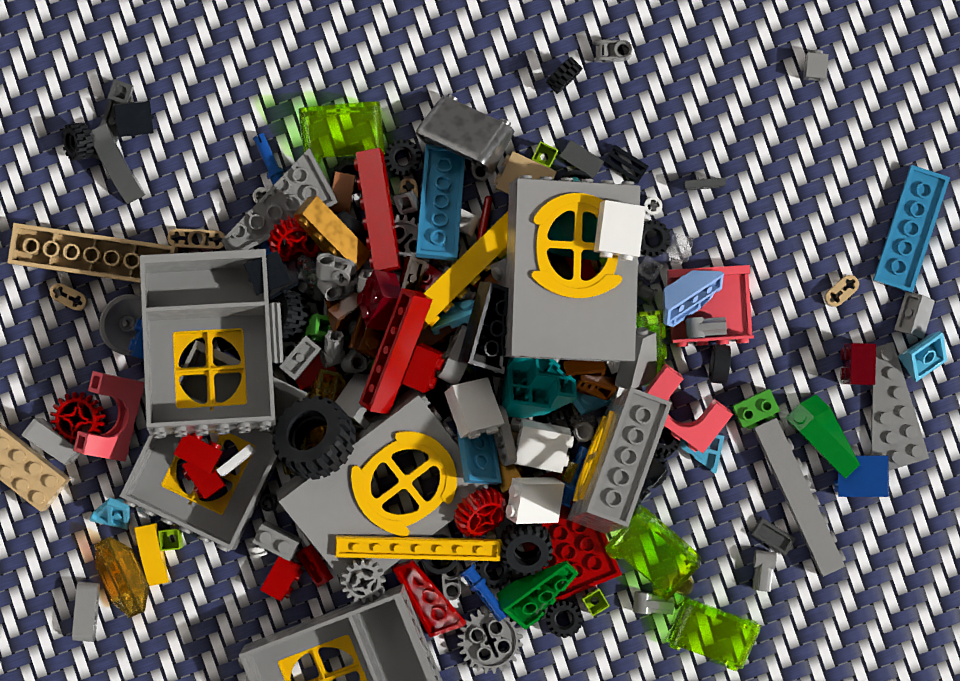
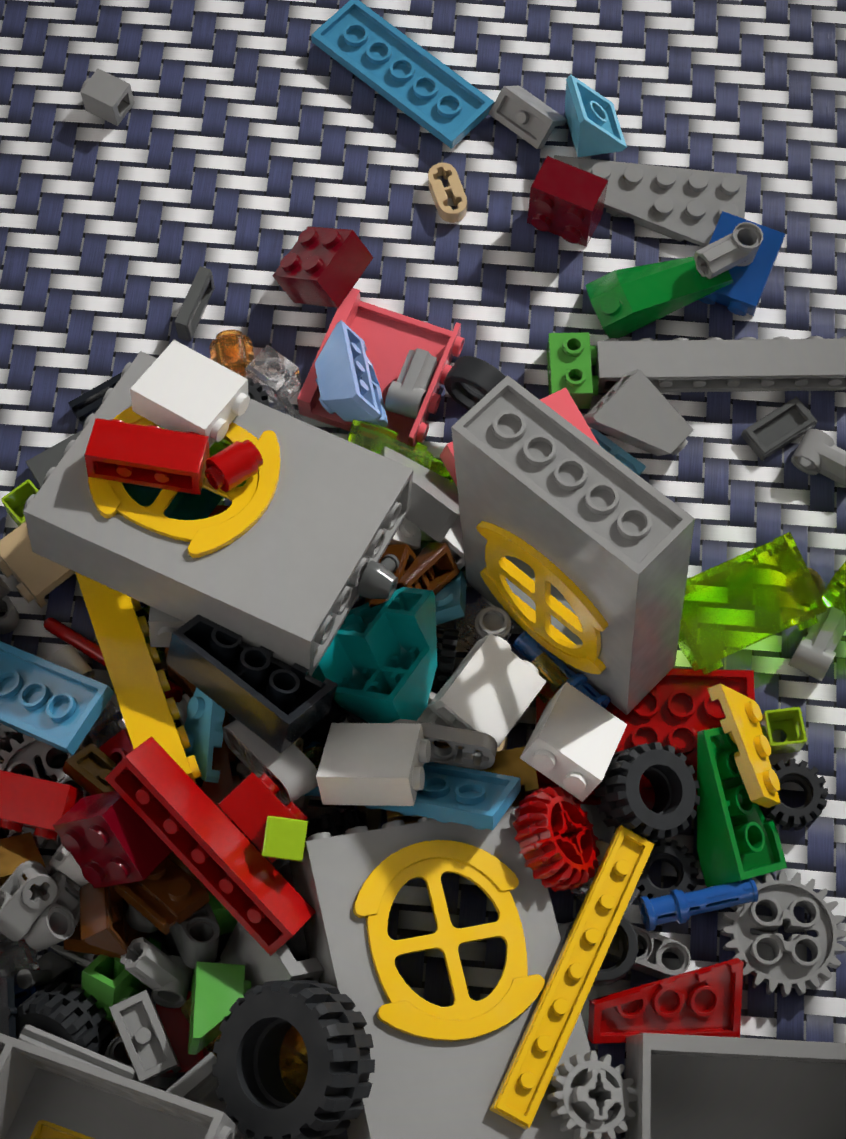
camera: 70 degrees left, 20 degrees down
none -> red brick [84,418,210,495]
none -> bright green slope [188,961,251,1055]
none -> red brick [204,440,263,492]
none -> clear orange head [209,330,256,378]
none -> lime piece [262,816,308,862]
none -> dark red brick [273,226,374,308]
none -> dark grey bar [358,554,399,599]
none -> light grey slope [584,369,694,456]
none -> light grey piece [693,222,763,279]
none -> yellow wing [707,683,781,808]

